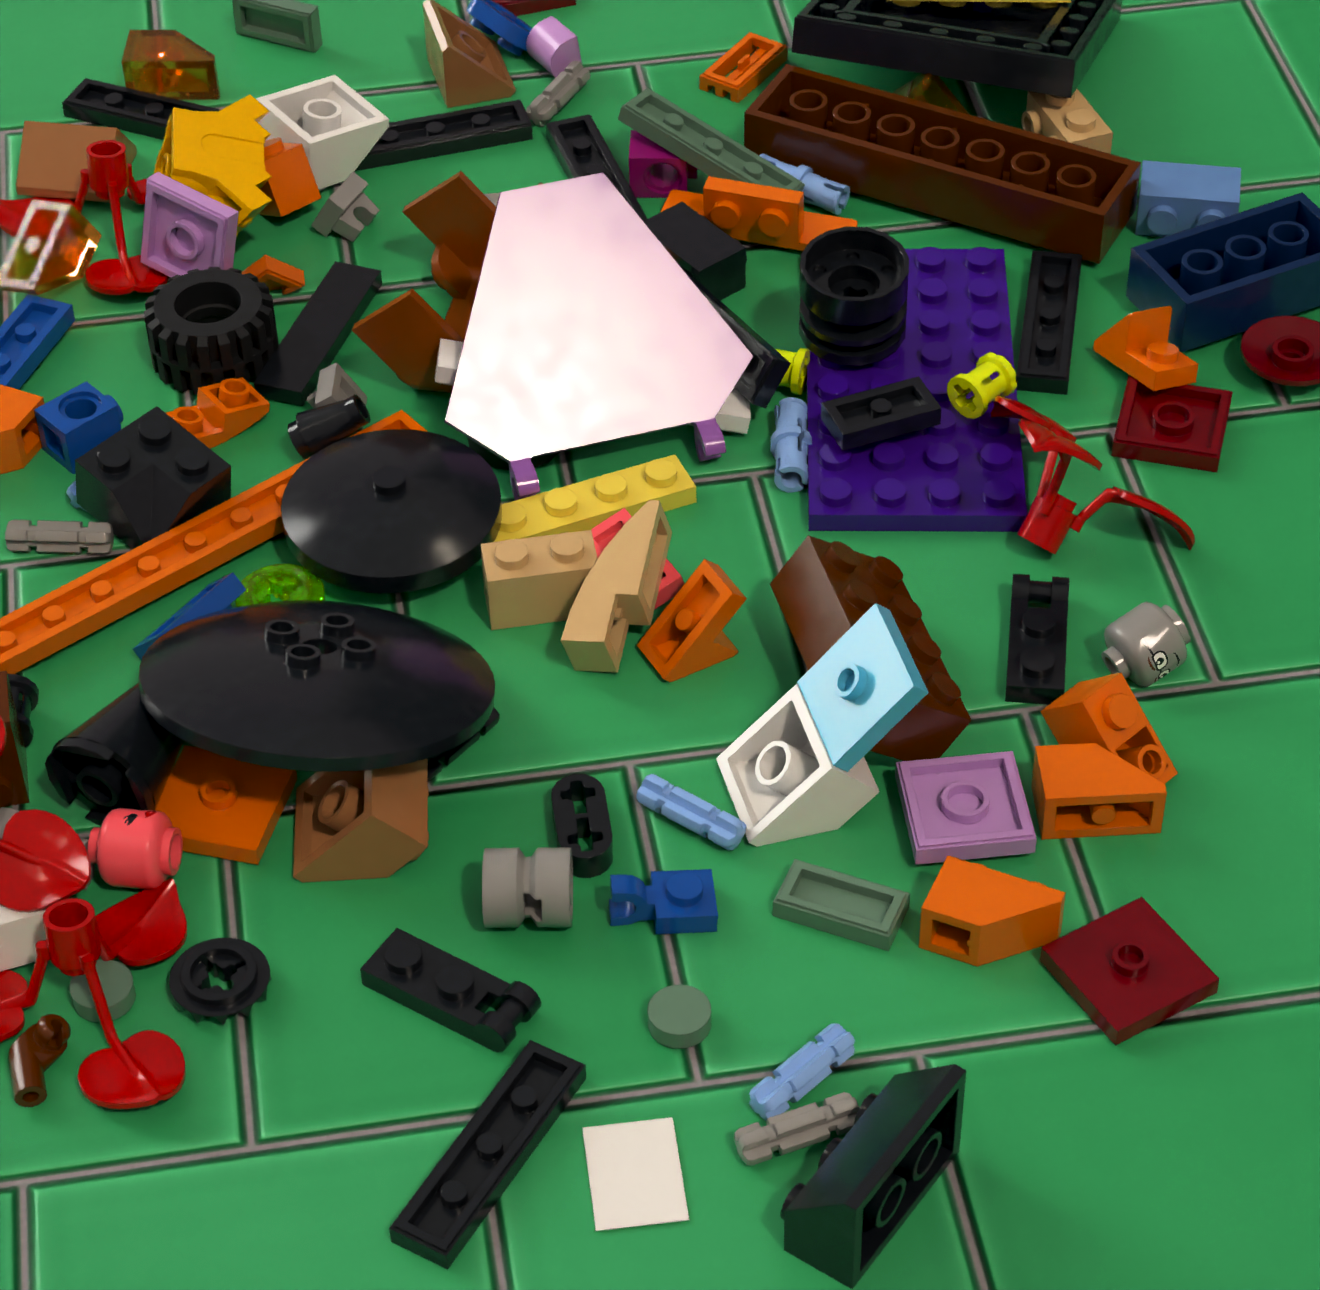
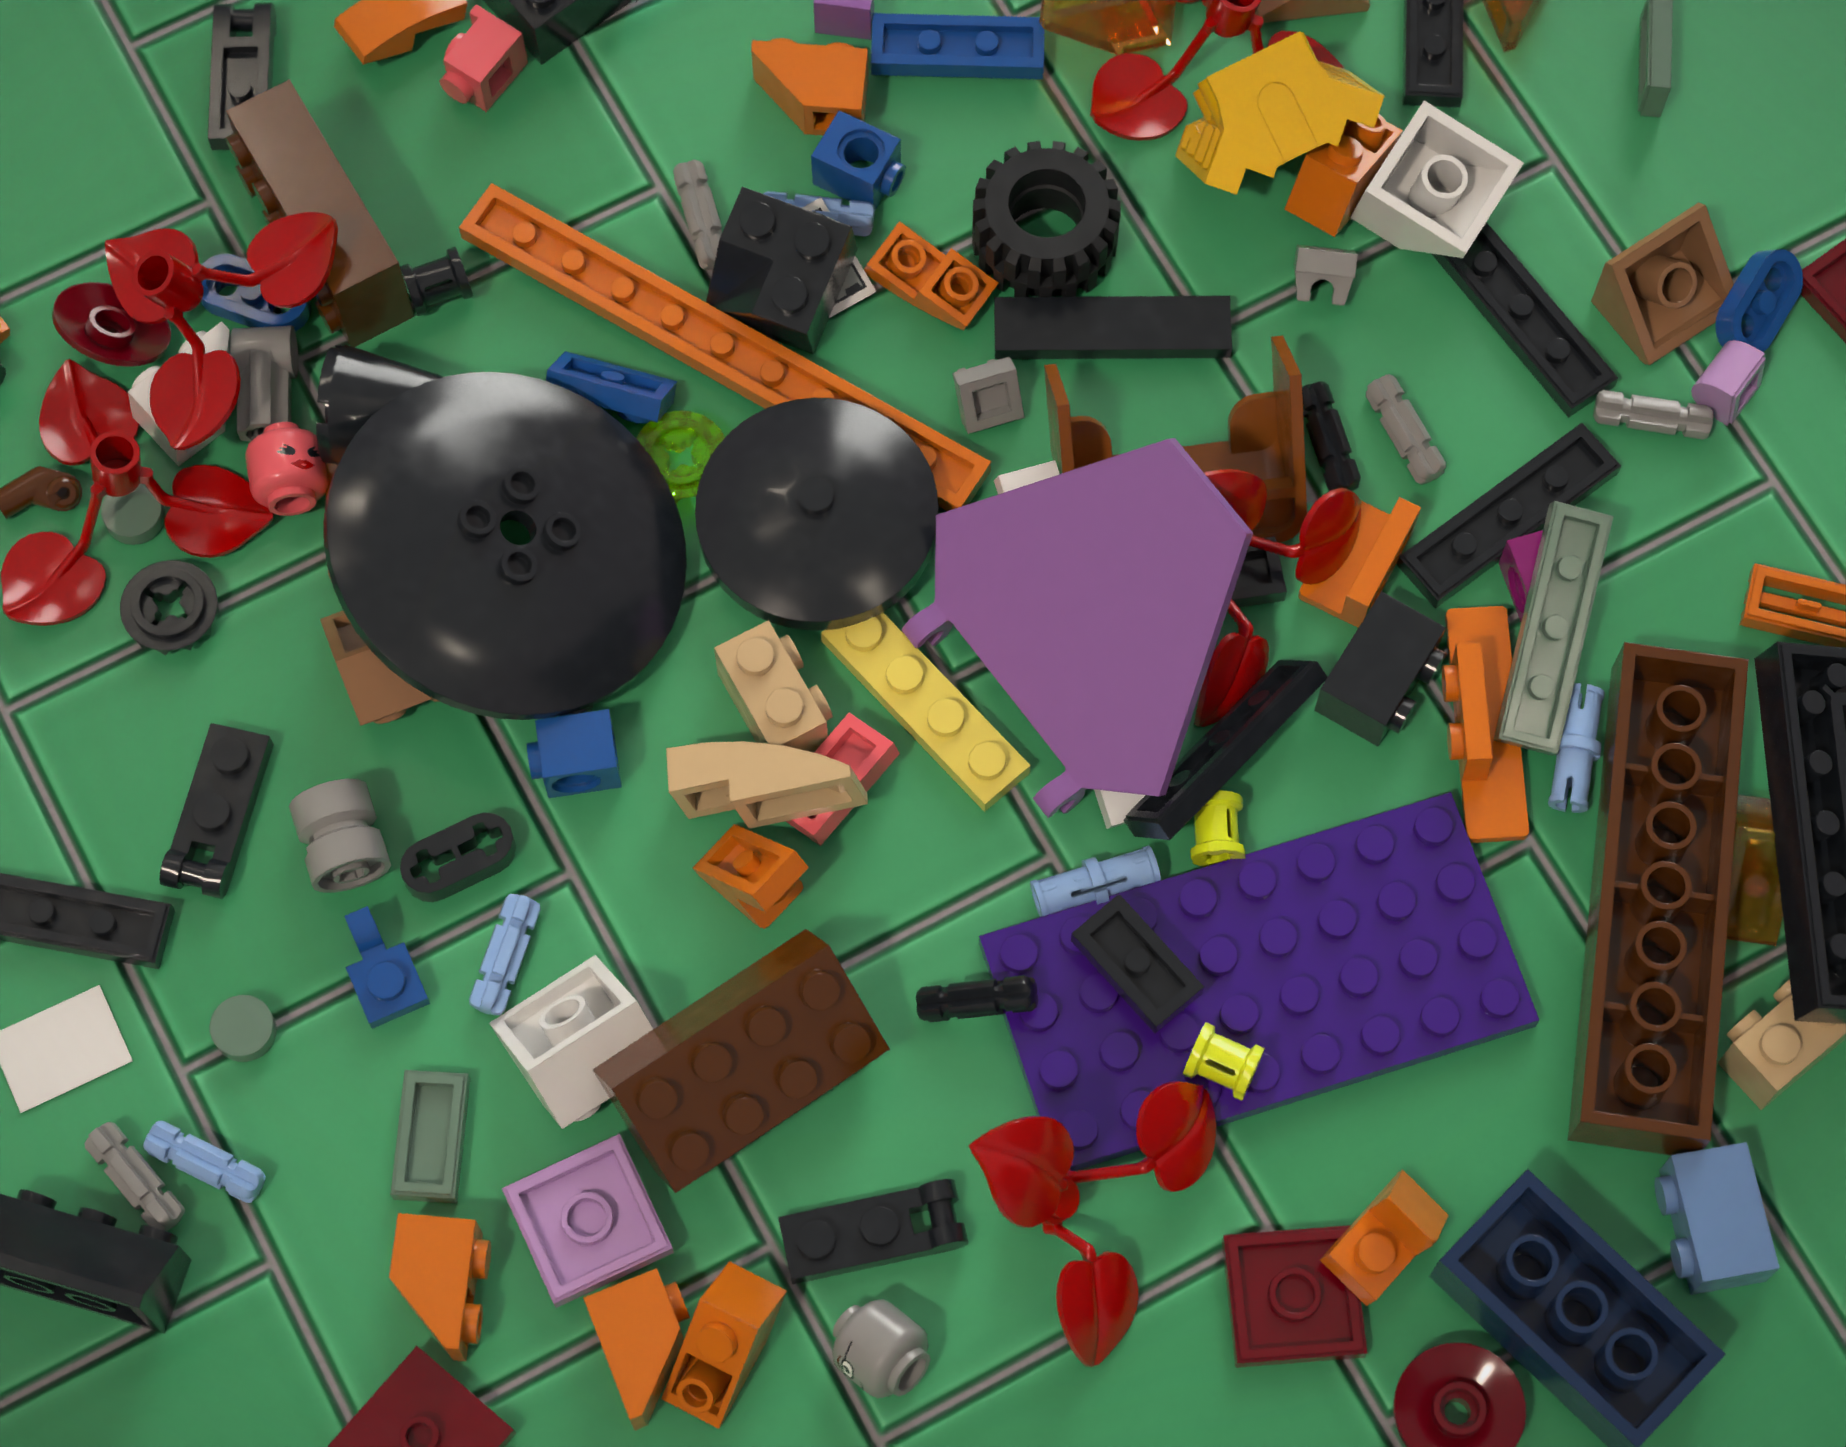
camera: 70 degrees right, 25 degrees up
lavender plate [140,172,239,277] -> none
orange tile [241,254,305,295] -> none
black cone [288,394,370,459] -> none
plate [797,603,929,772] -> none
black wheel [799,227,909,366] -> none
black tile [1016,250,1082,395] -> none
none -> blue brick [527,709,622,798]
none -> black axle [916,975,1038,1022]

